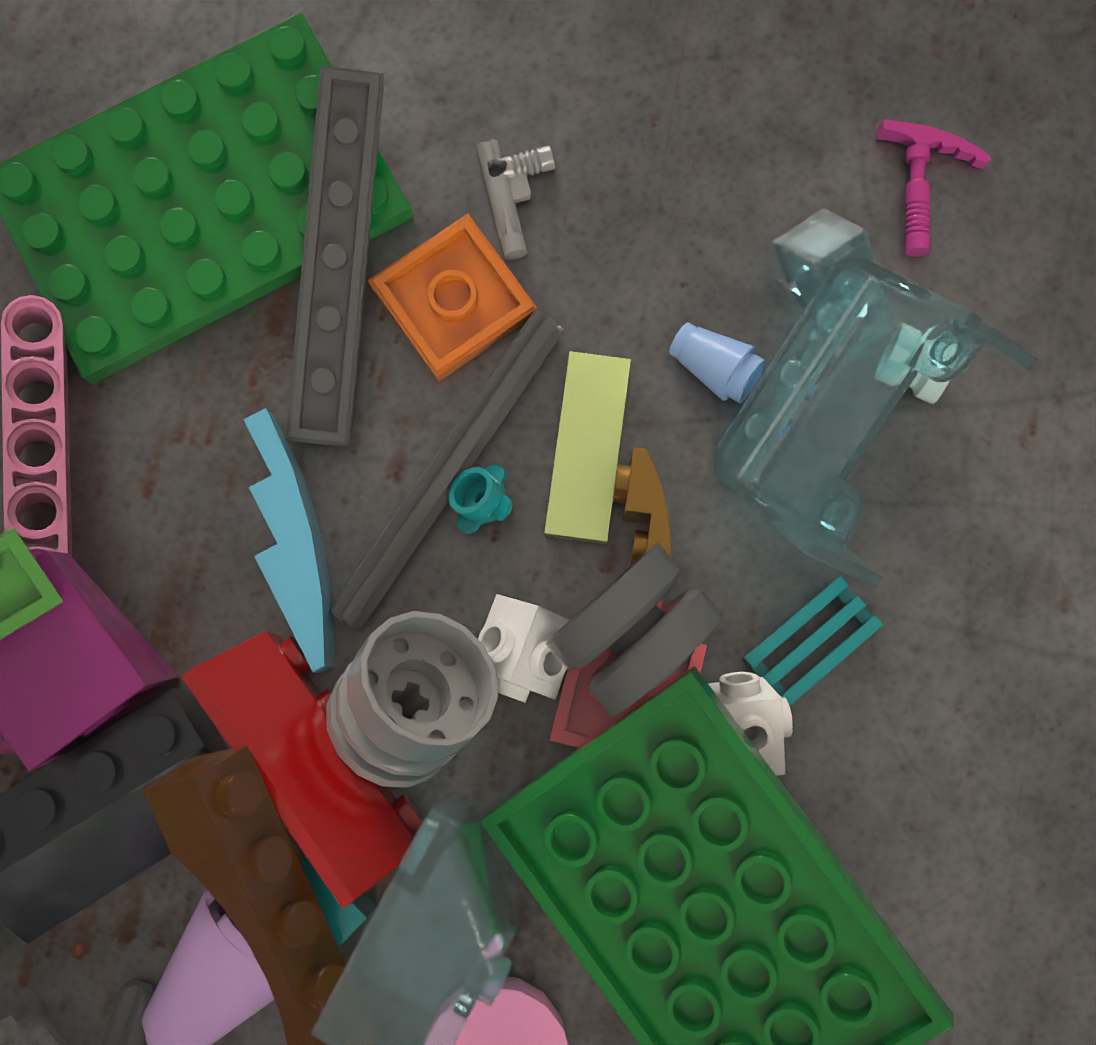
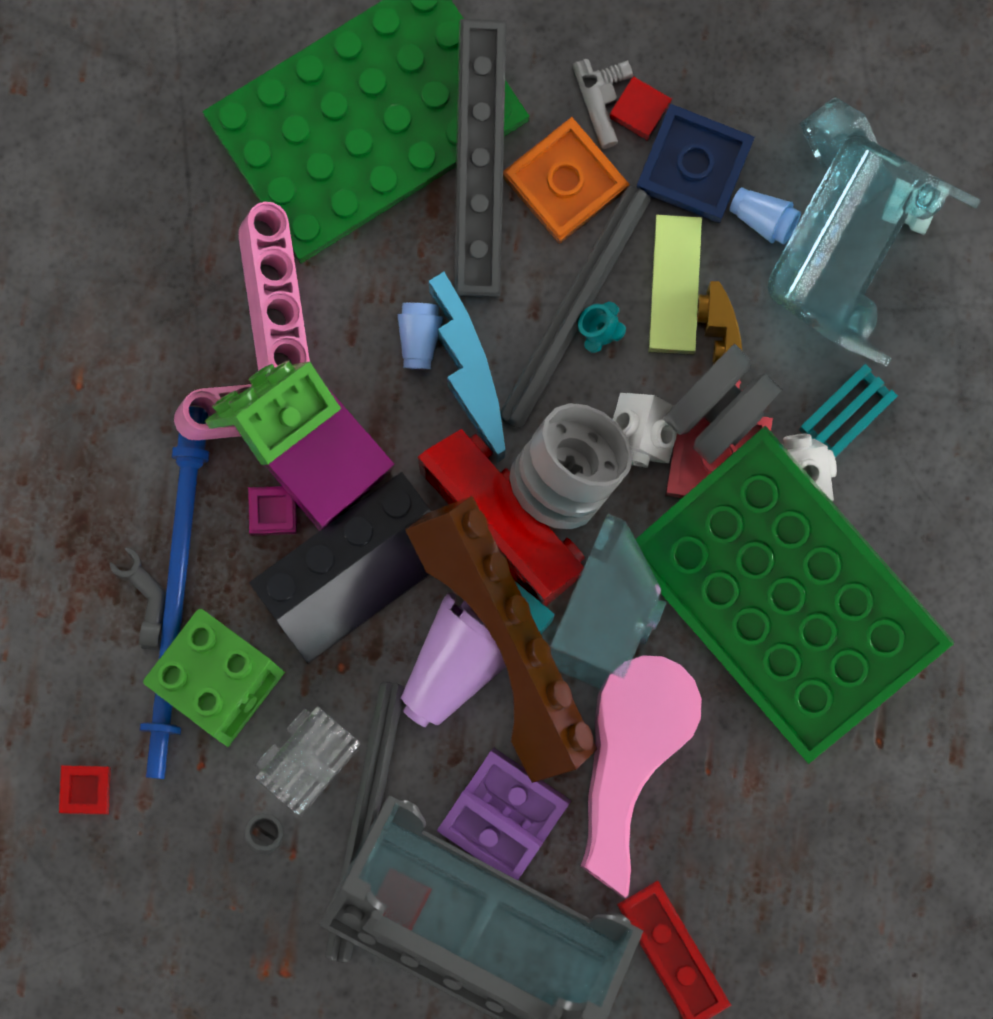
camera: 10 degrees left, 0 degrees up
dark pink piece [876,119,991,257] -> none
none -> light blue cone [397,302,443,370]
none -> red tile [609,76,672,141]
none -> dark blue plate [636,104,755,223]

